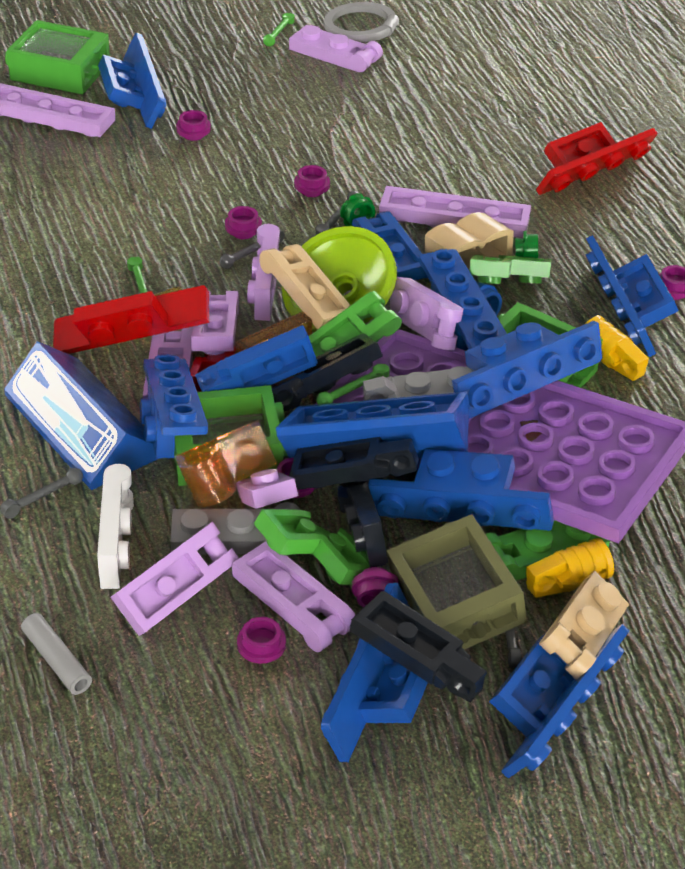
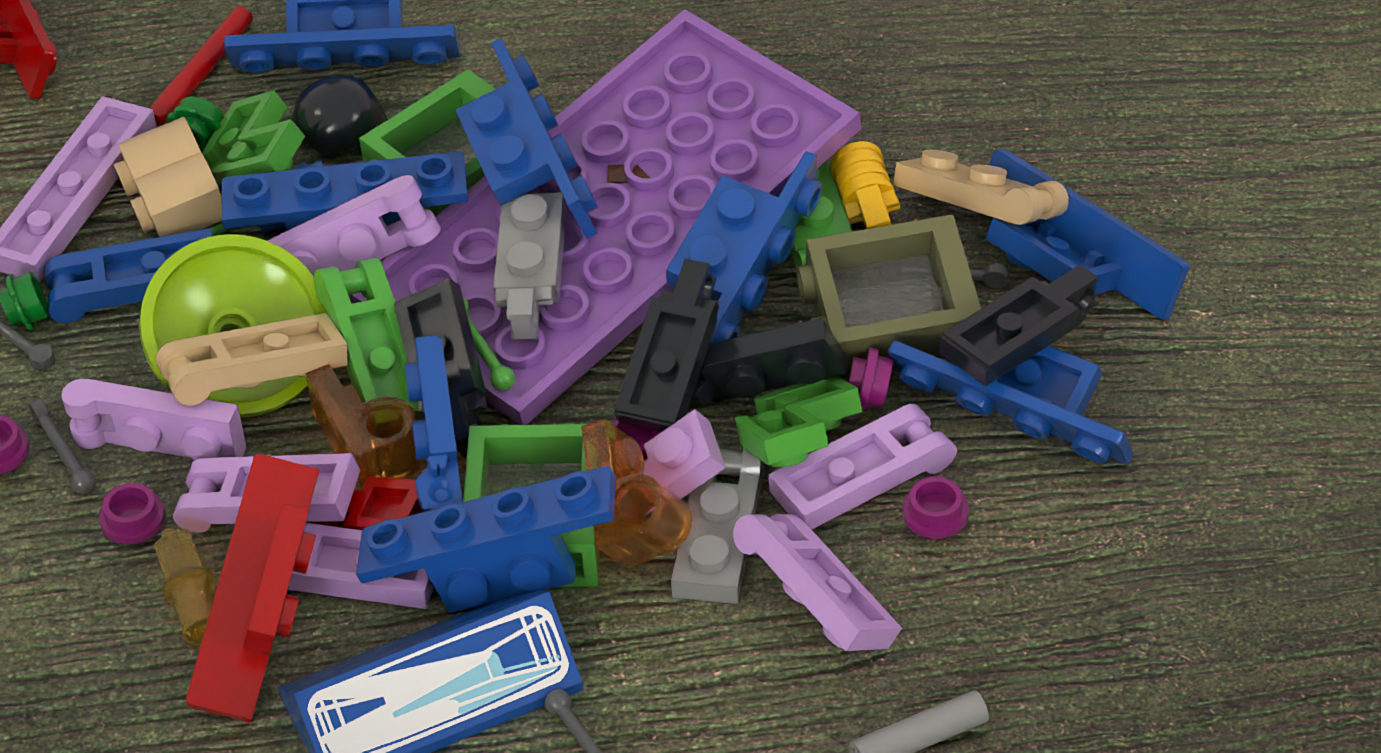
camera: 75 degrees left, 5 degrees up
white plate [97,464,134,589] -> none
bright green hinge [127,257,148,293] -> none
blue slope [276,391,469,458] -> none
yellow hinge [585,315,649,381] -> none
none -> magenta plate [99,483,165,544]
none -> red bar [149,6,253,128]
none -> black hair [292,75,388,159]

